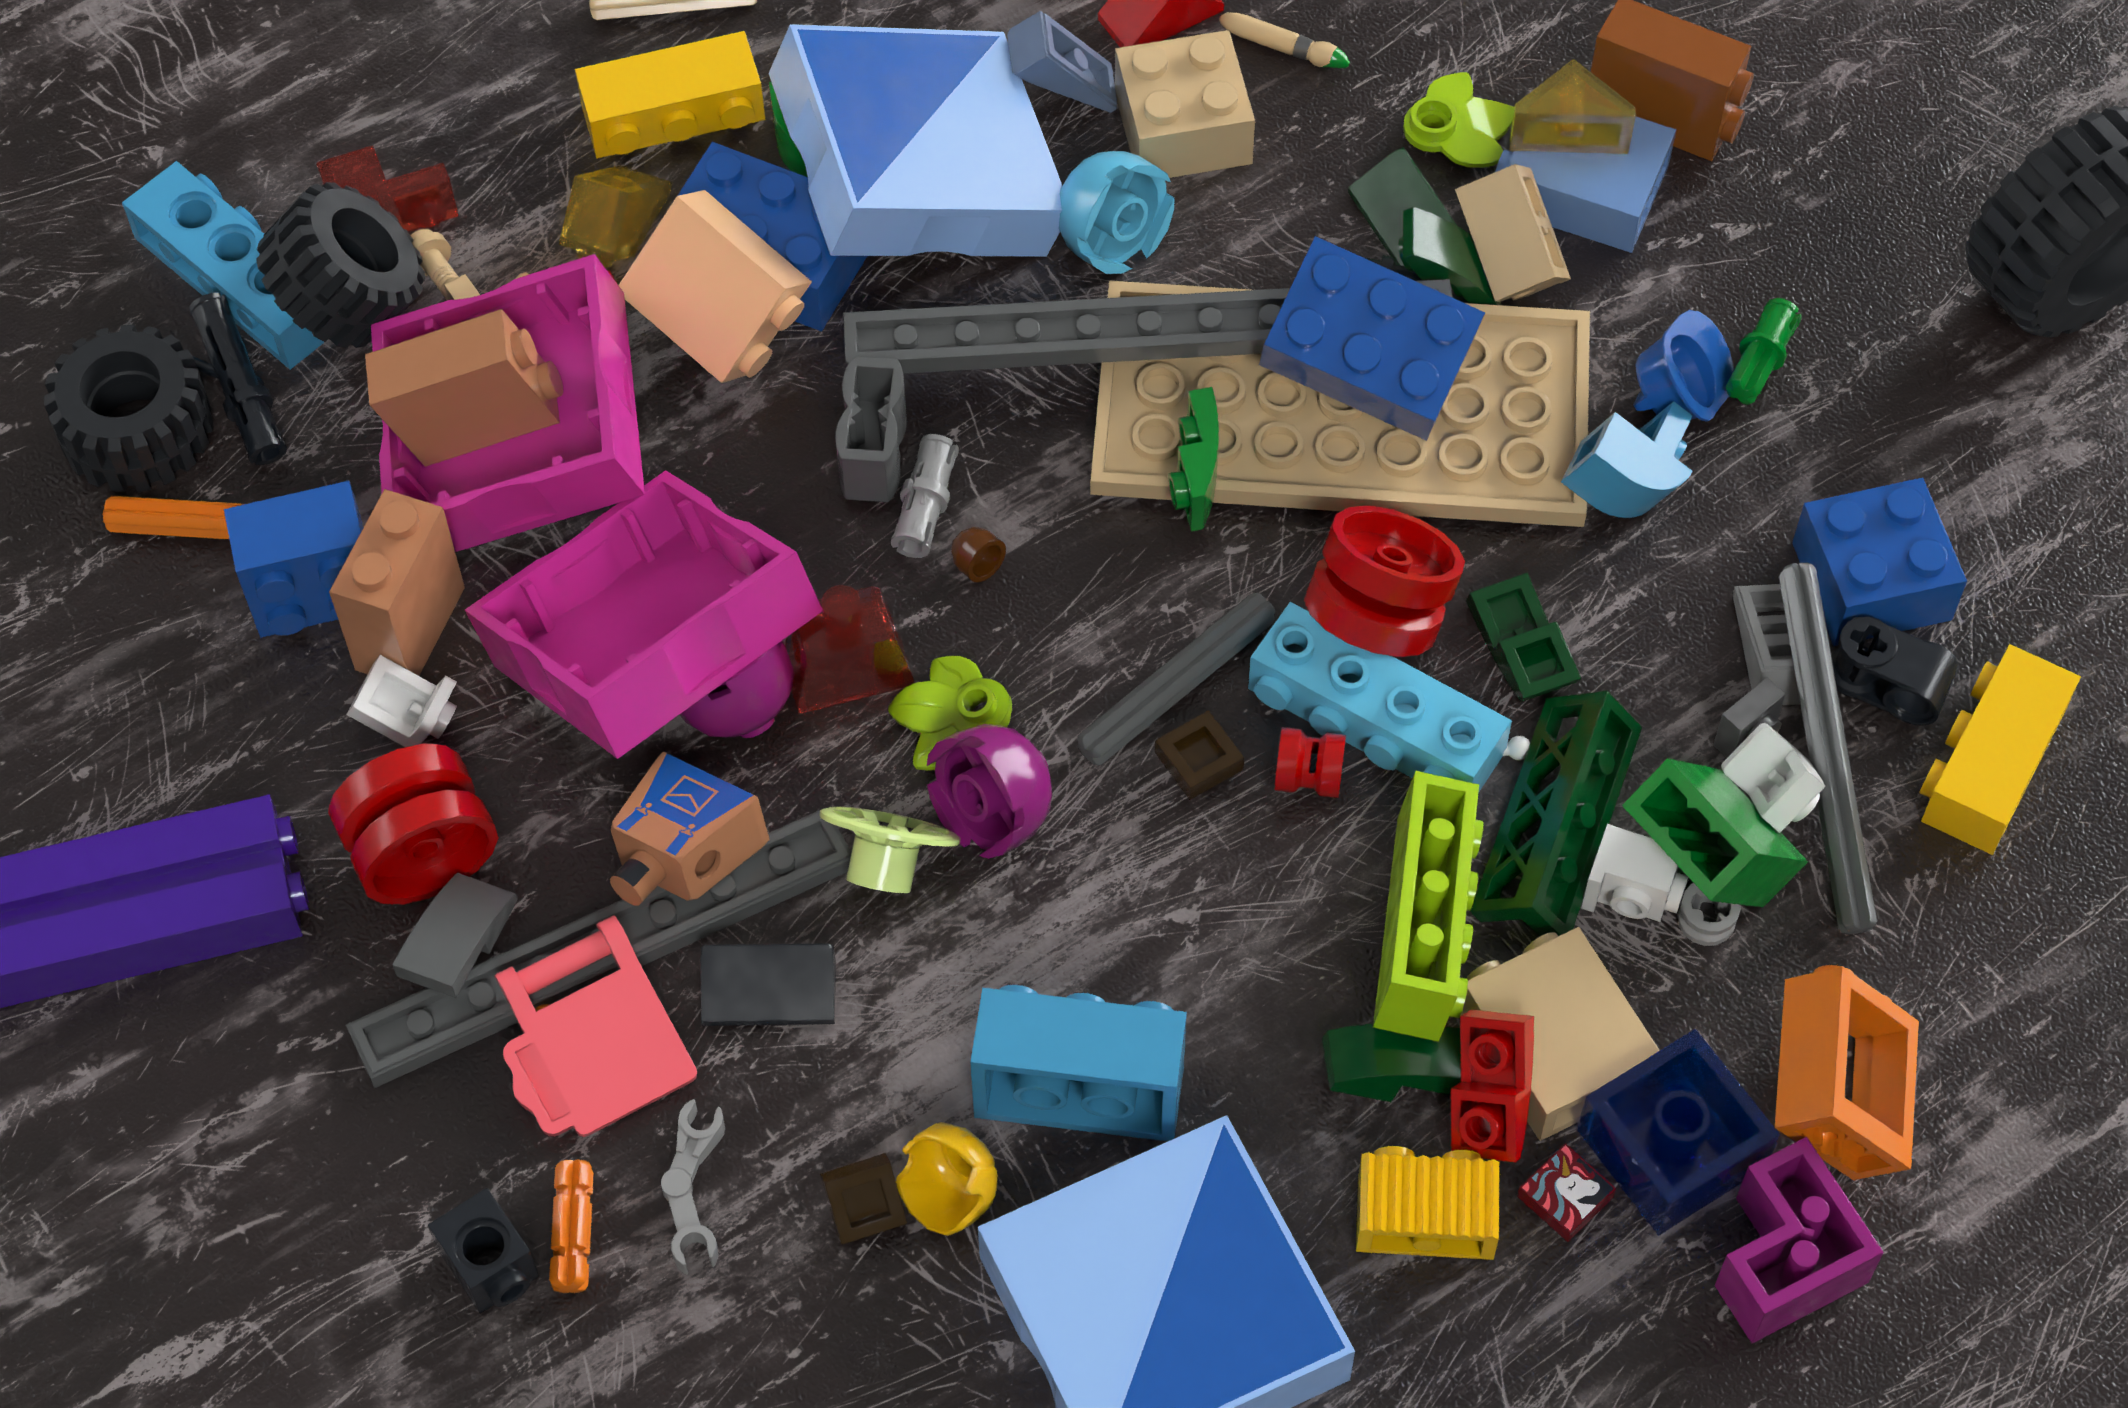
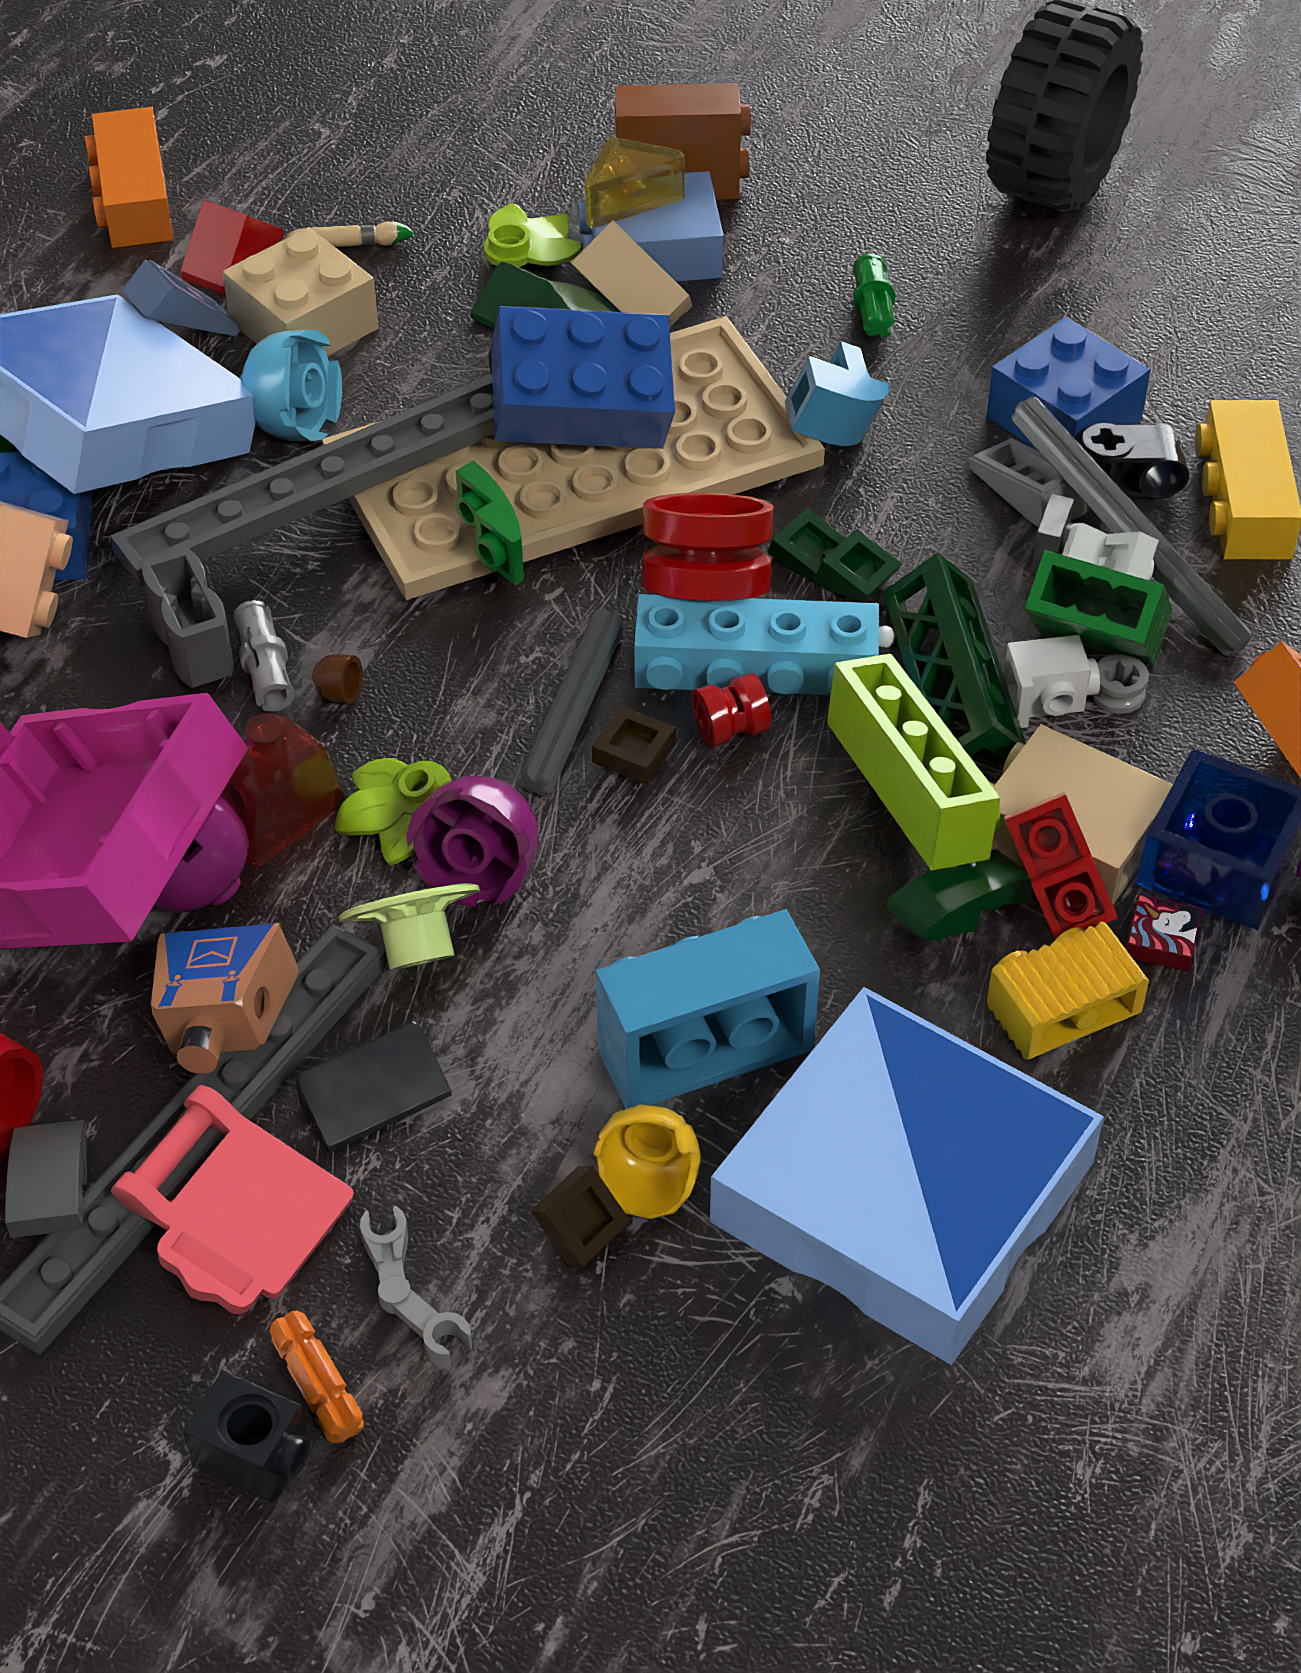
camera: 30 degrees left, 10 degrees down
blue piece [1633,310,1734,422] -> none

